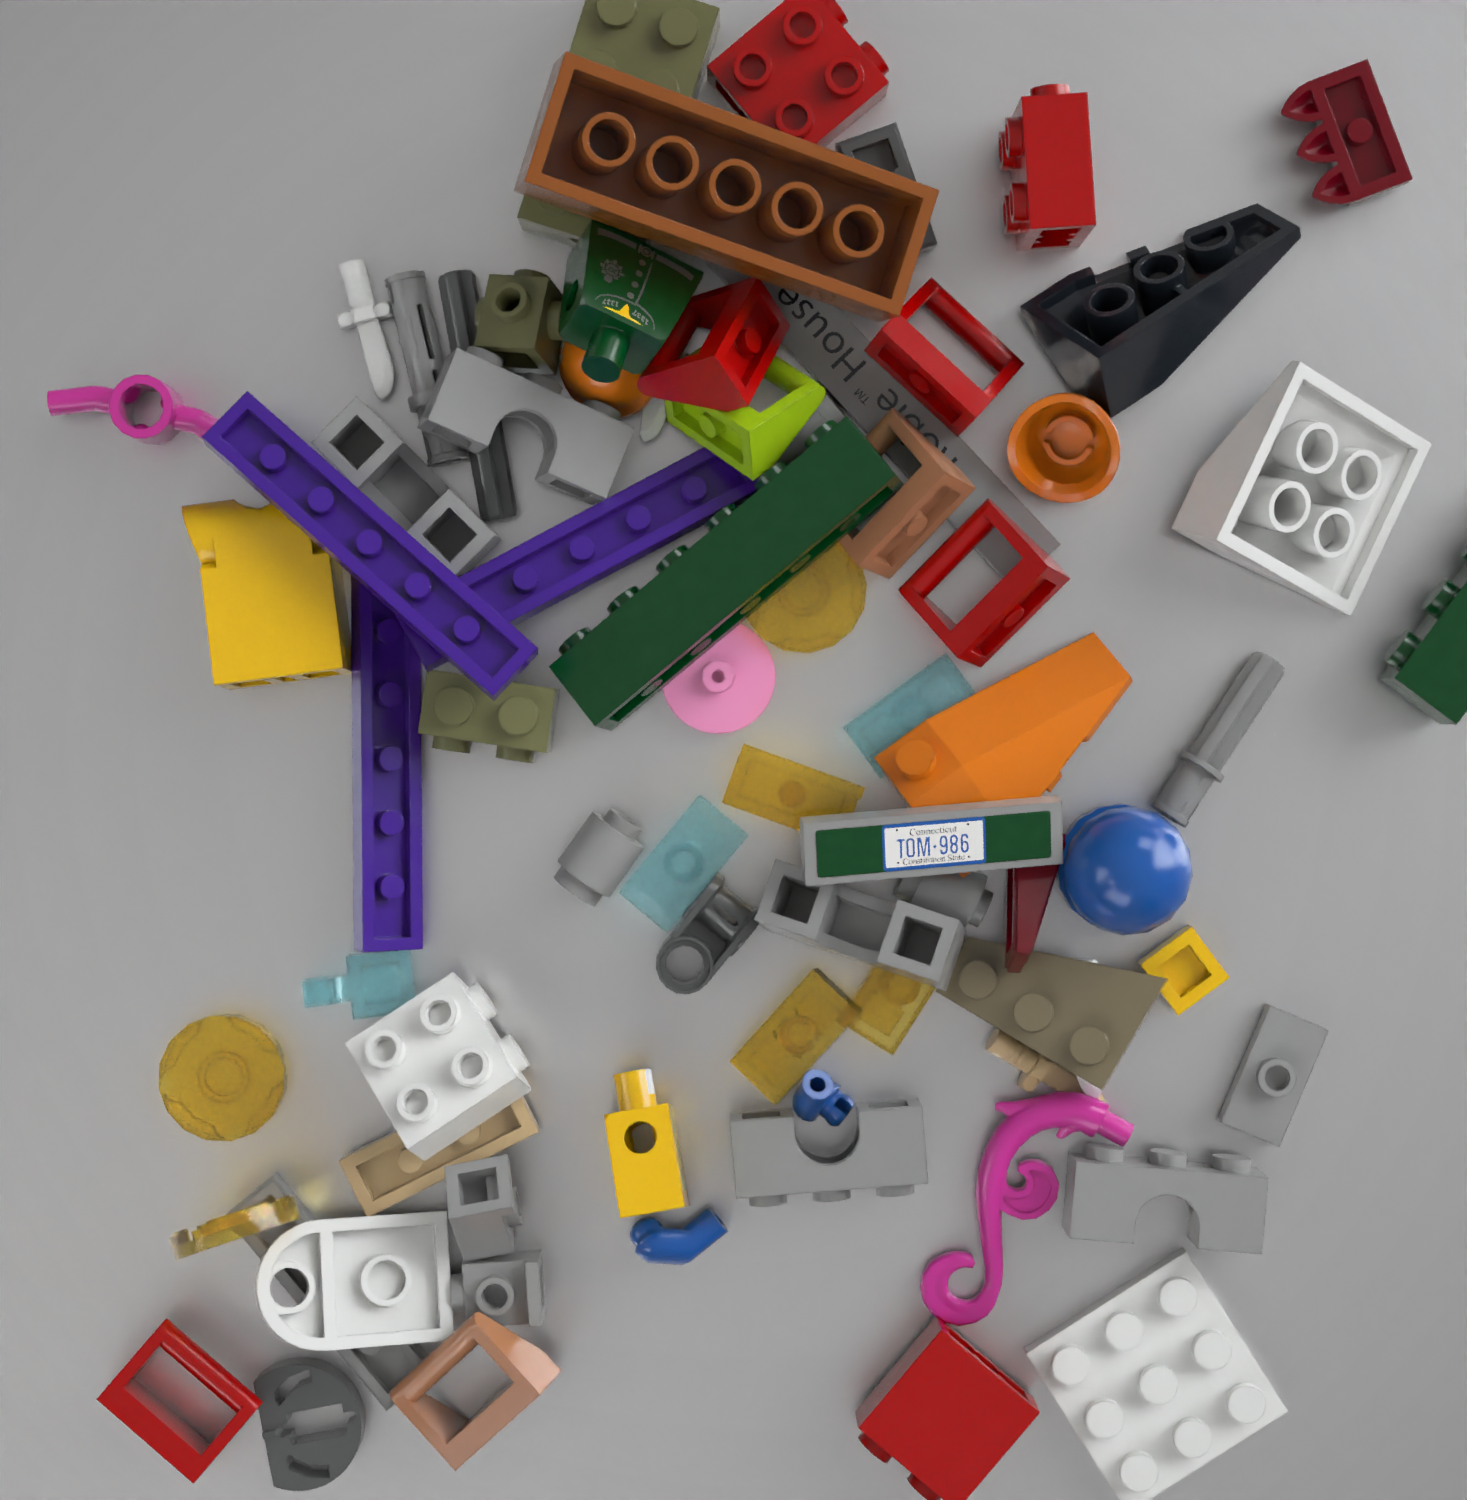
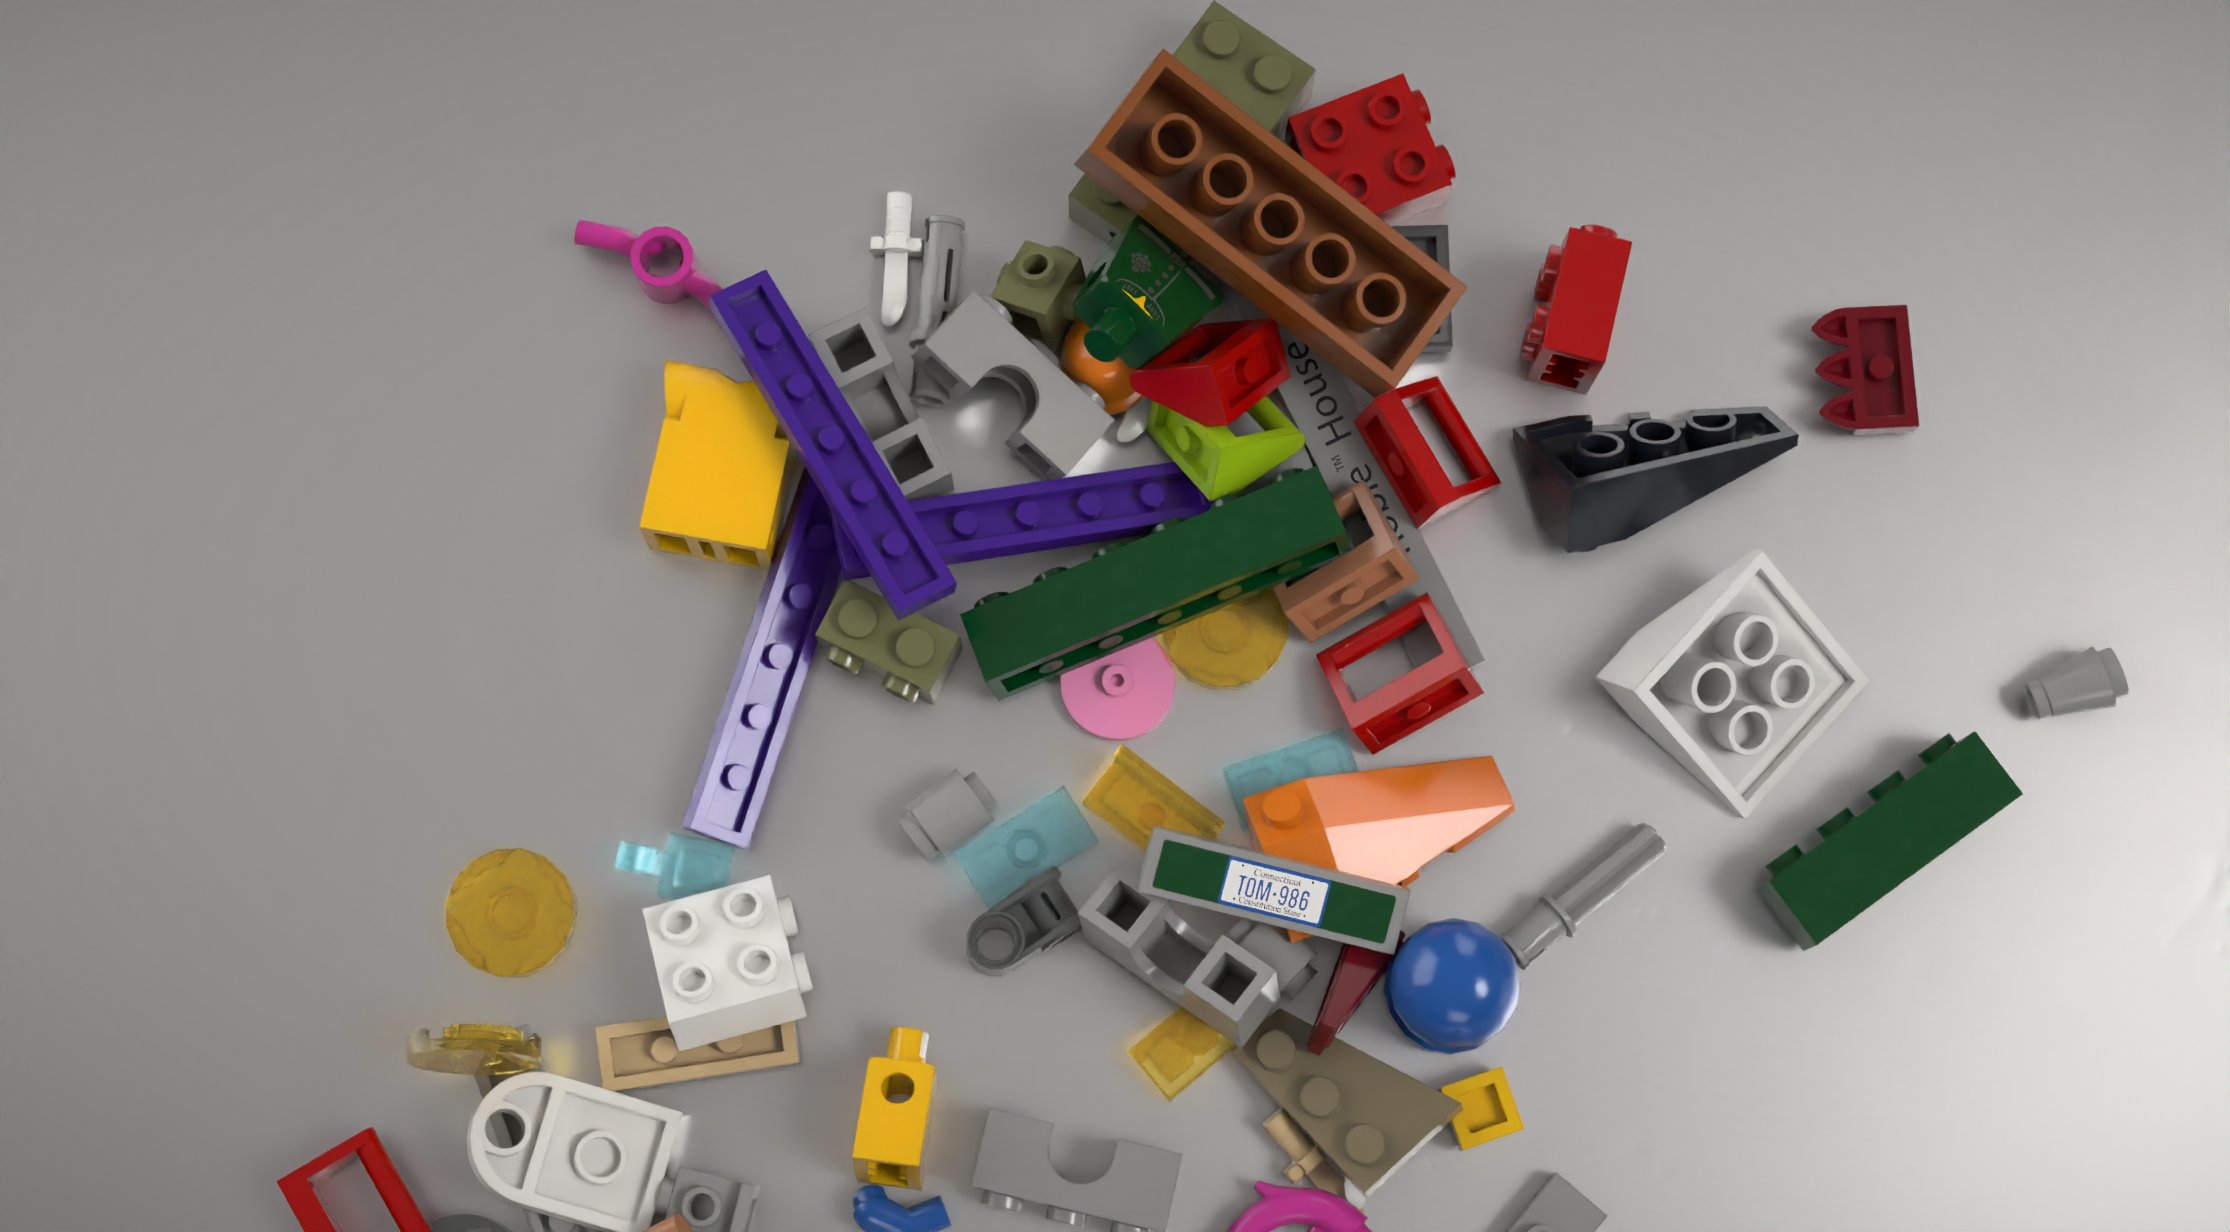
camera: 20 degrees right, 10 degrees down
dark grey axle [438,270,518,522] -> none
light grey brick [444,1154,522,1262] -> none
clear yellow plate [730,967,863,1105] -> none
blue arm [792,1069,854,1127] -> none
orange helmet [1007,392,1121,503] -> none

